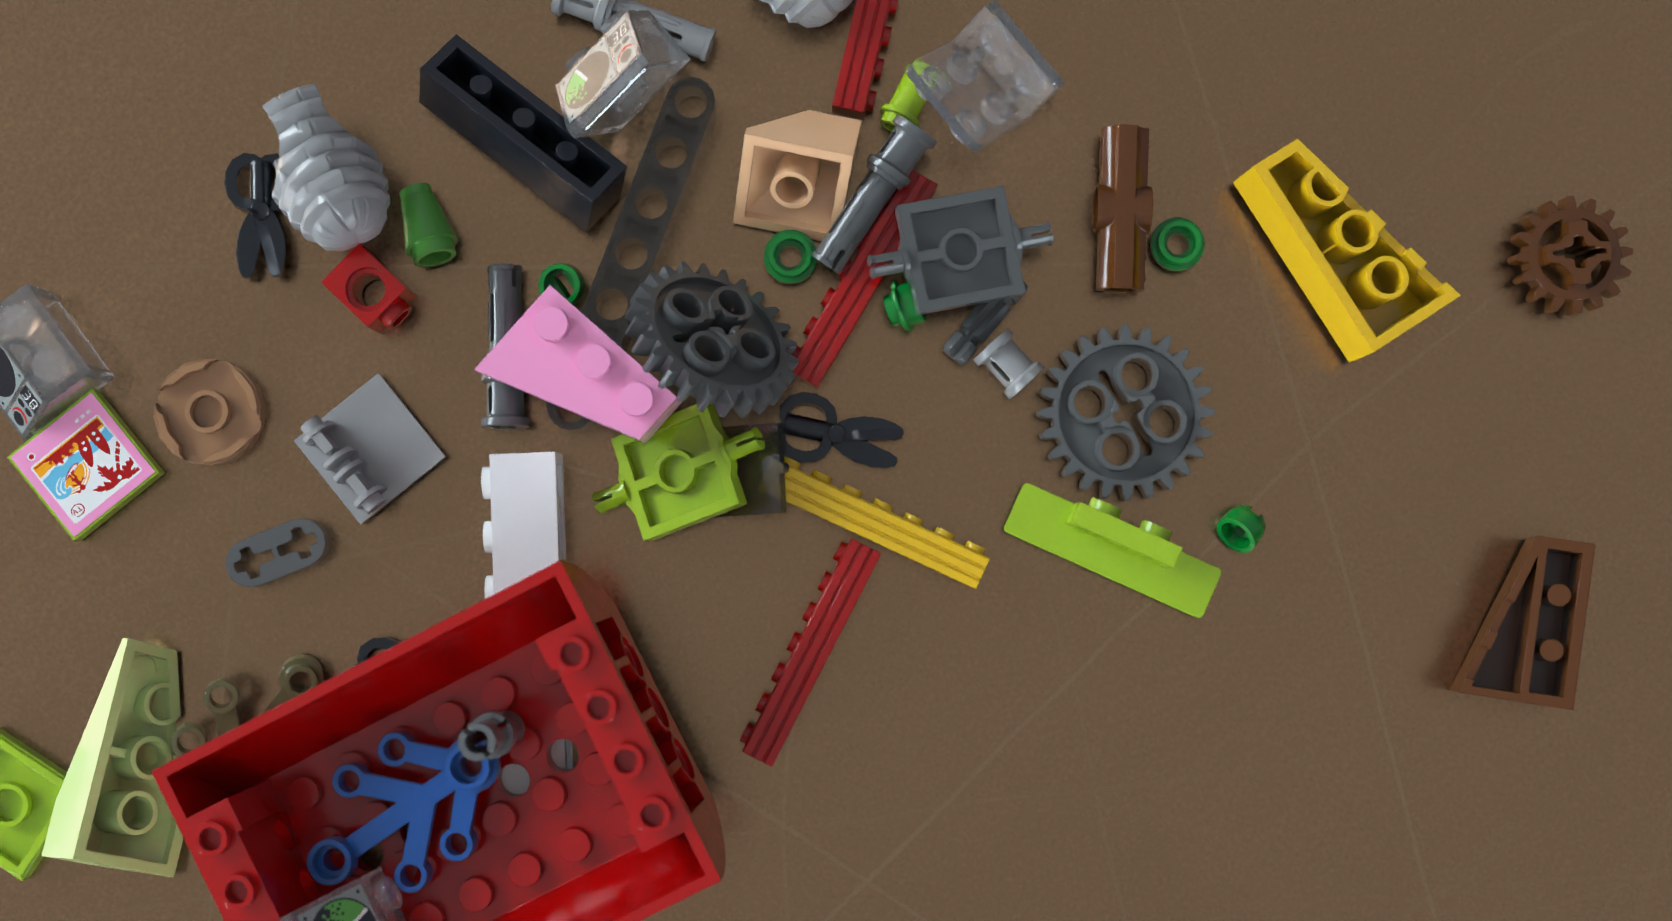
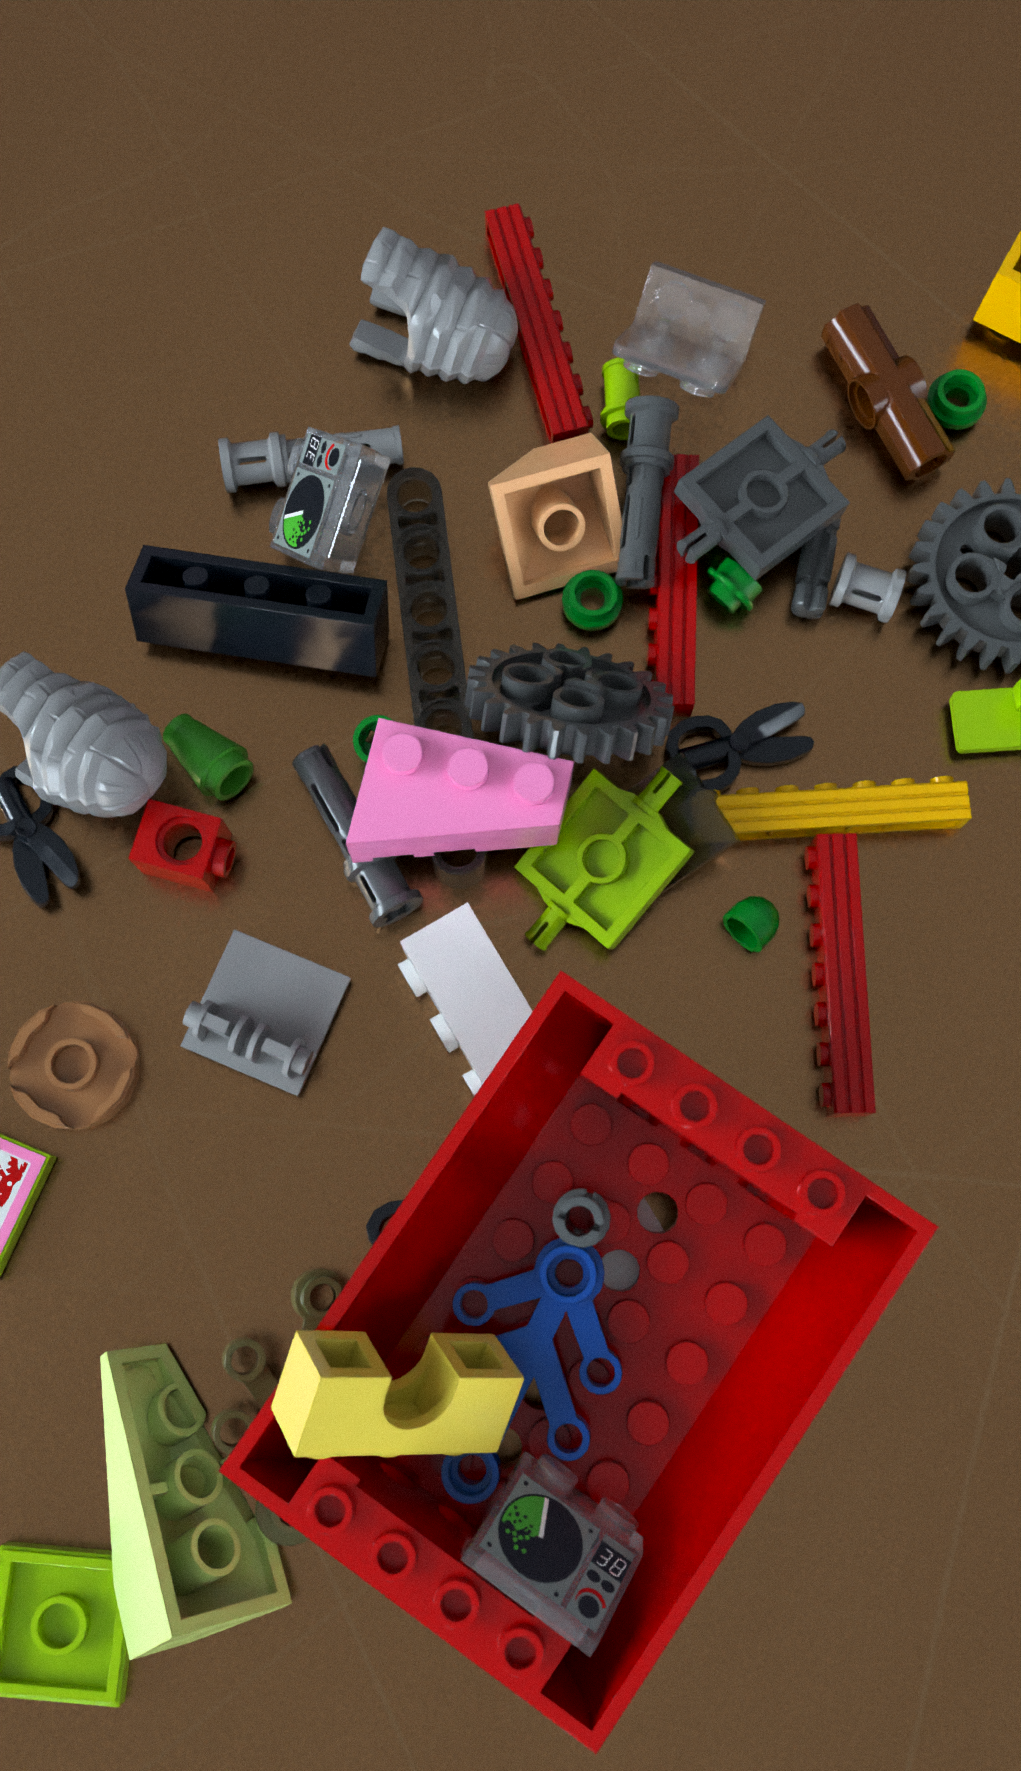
camera: 25 degrees left, 10 degrees down
dark grey beam [225,518,332,587] -> none
none -> light yellow arch [271,1330,525,1459]
none -> green hinge [723,896,779,952]

